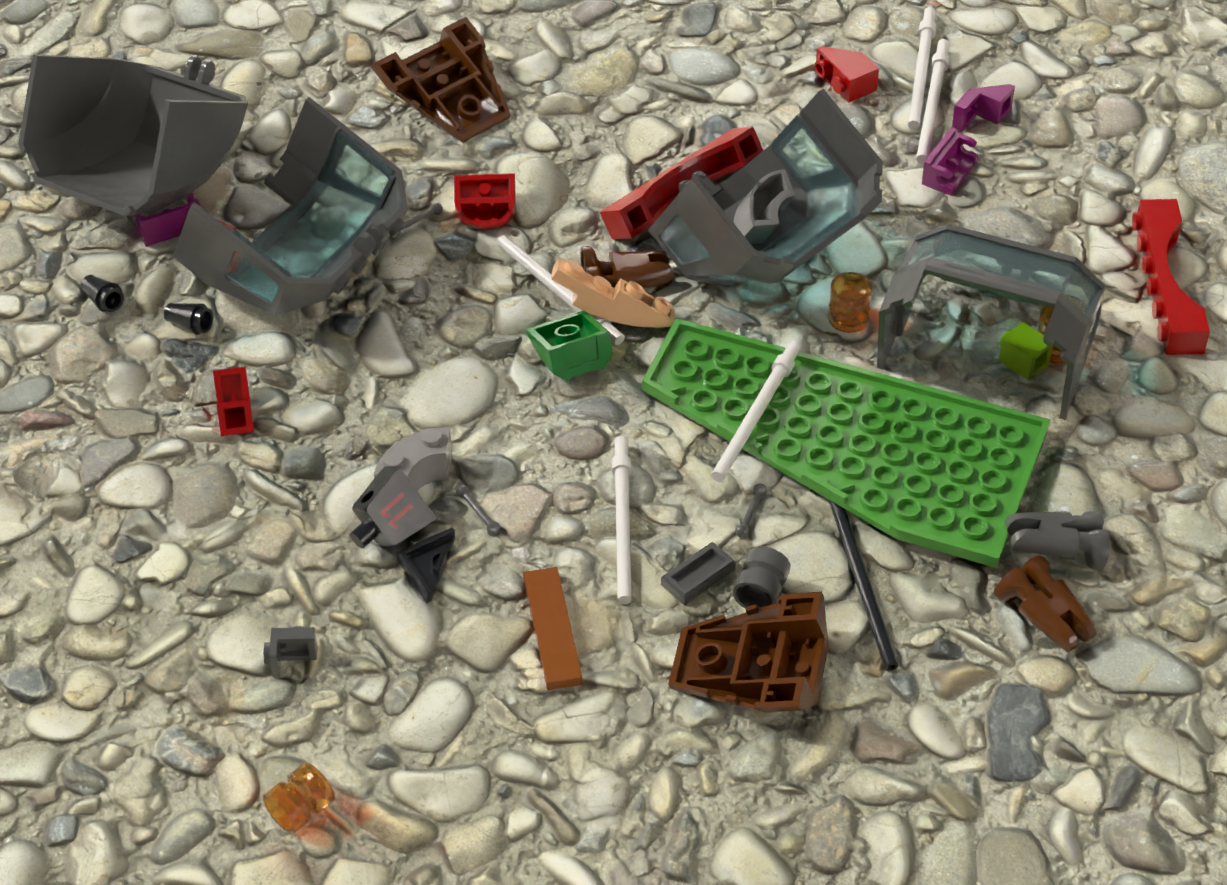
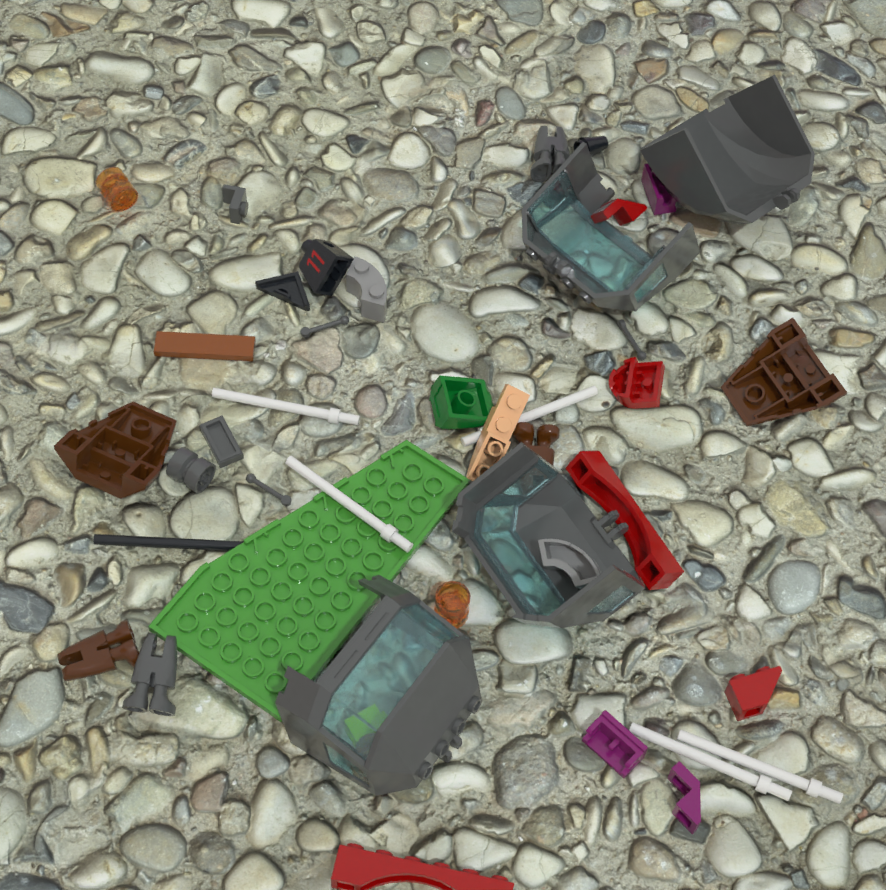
camera: 100 degrees right, 10 degrees up
red slope [213,366,254,436] -> none
none -> dark grey piece [530,126,570,182]

